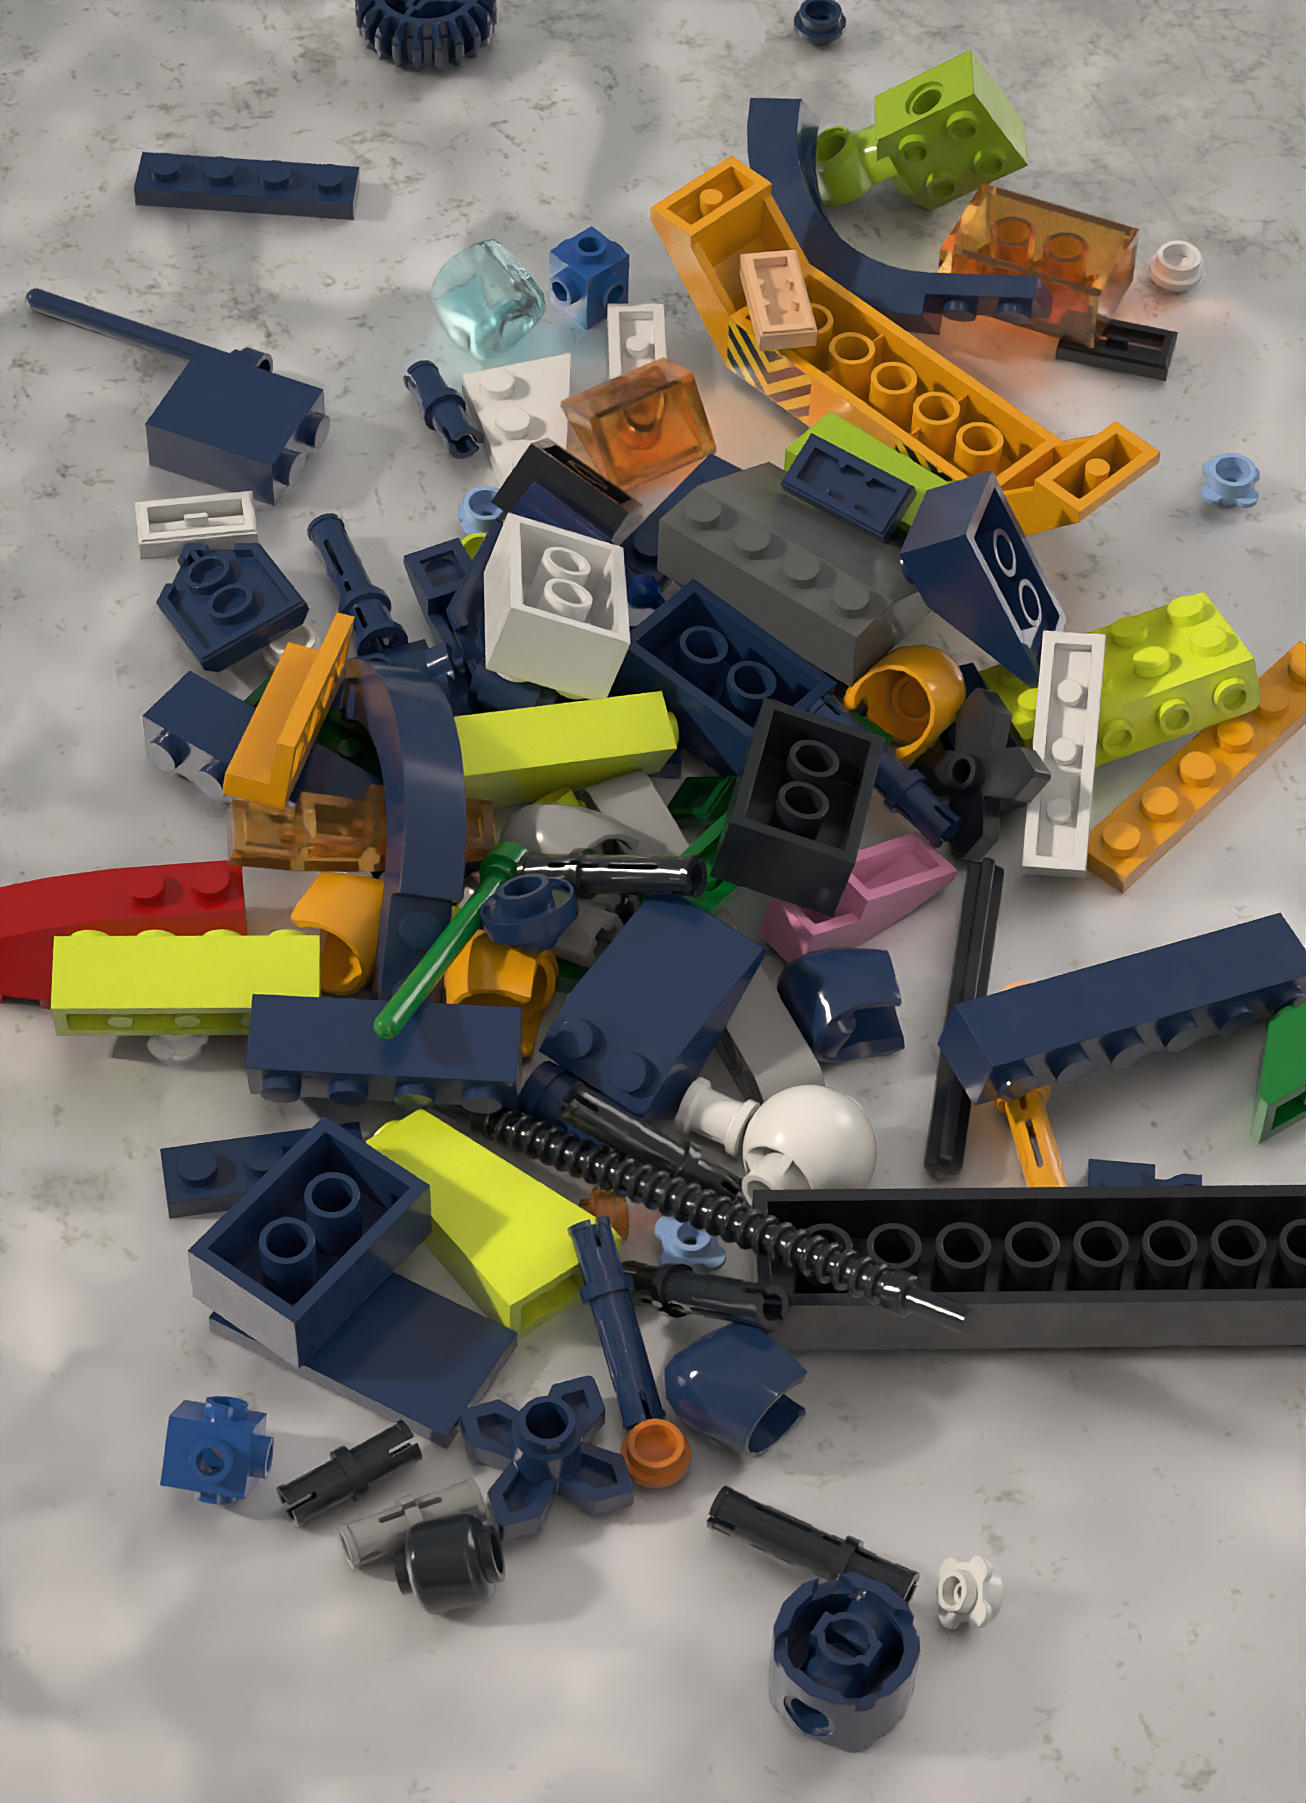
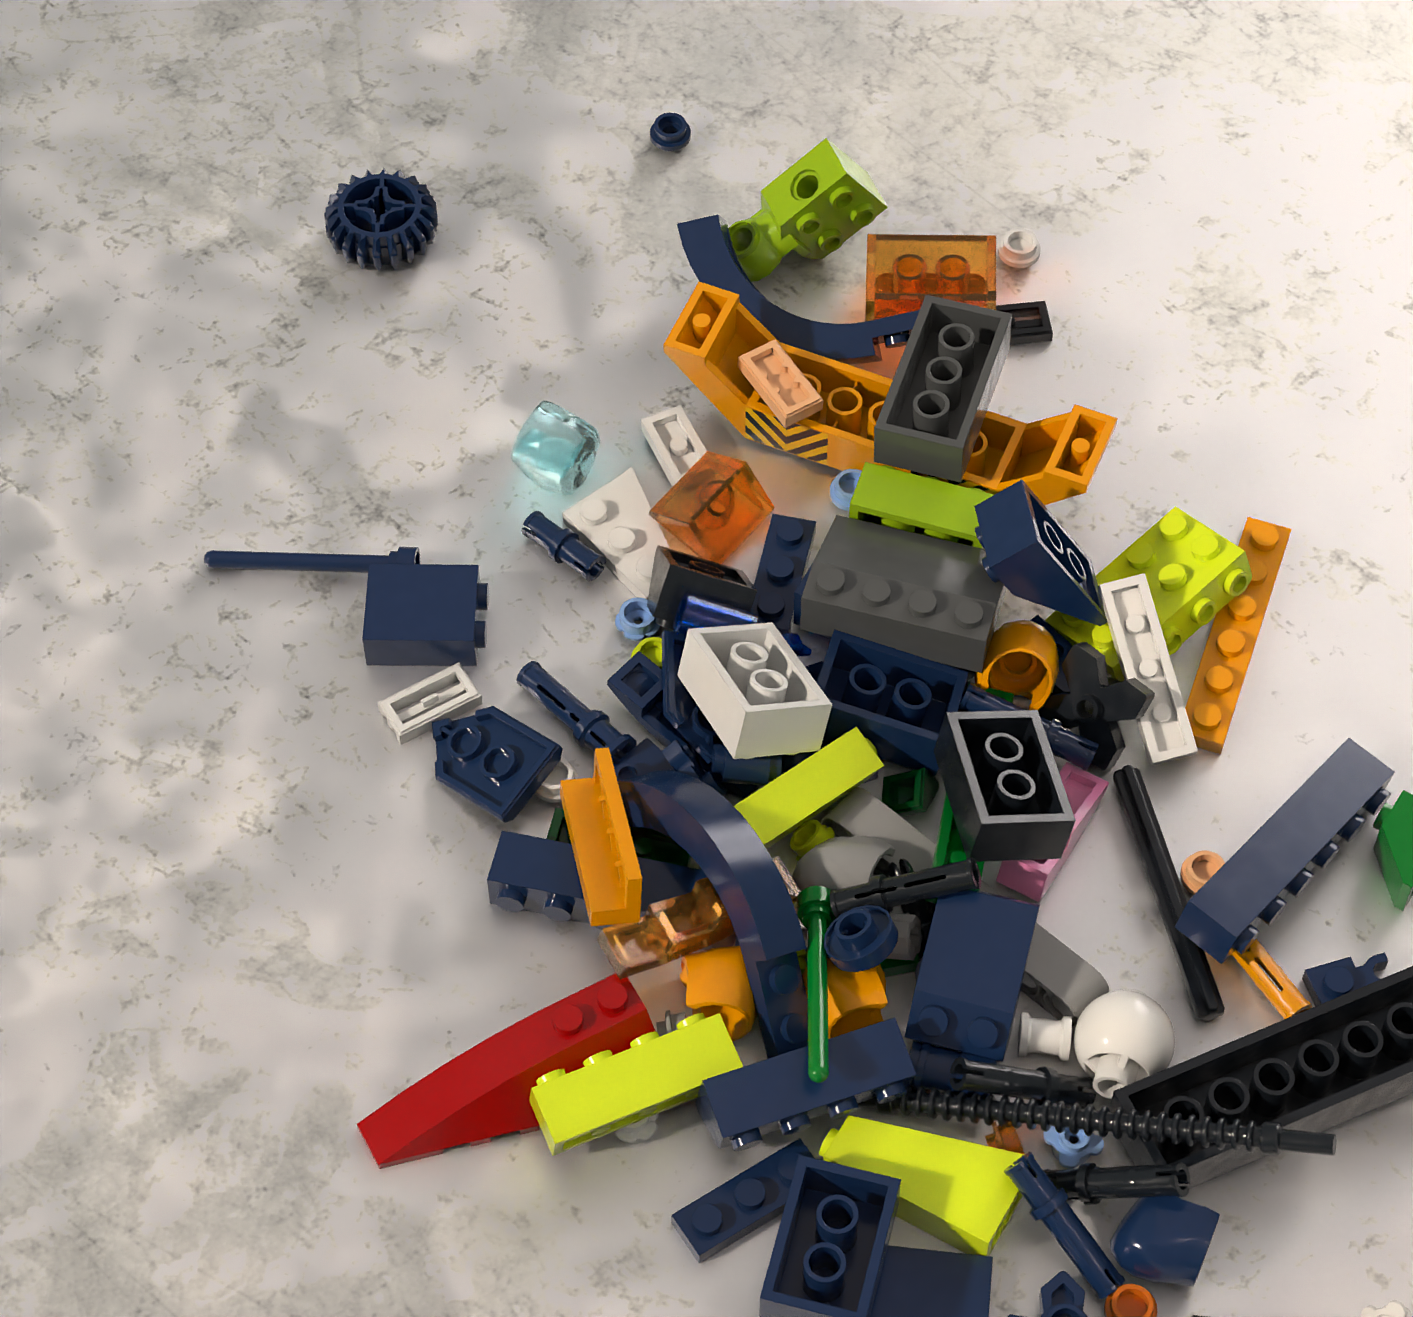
camera: 20 degrees left, 5 degrees up
dark blue plate [134,152,360,220] -> none
blue brick [549,226,630,330] -> none
dark blue piece [776,948,905,1064] -> none
dark blue plate [780,433,917,545] -> none
light blue plate [1201,453,1260,508] -> none
none -> dark grey brick [874,295,1012,483]

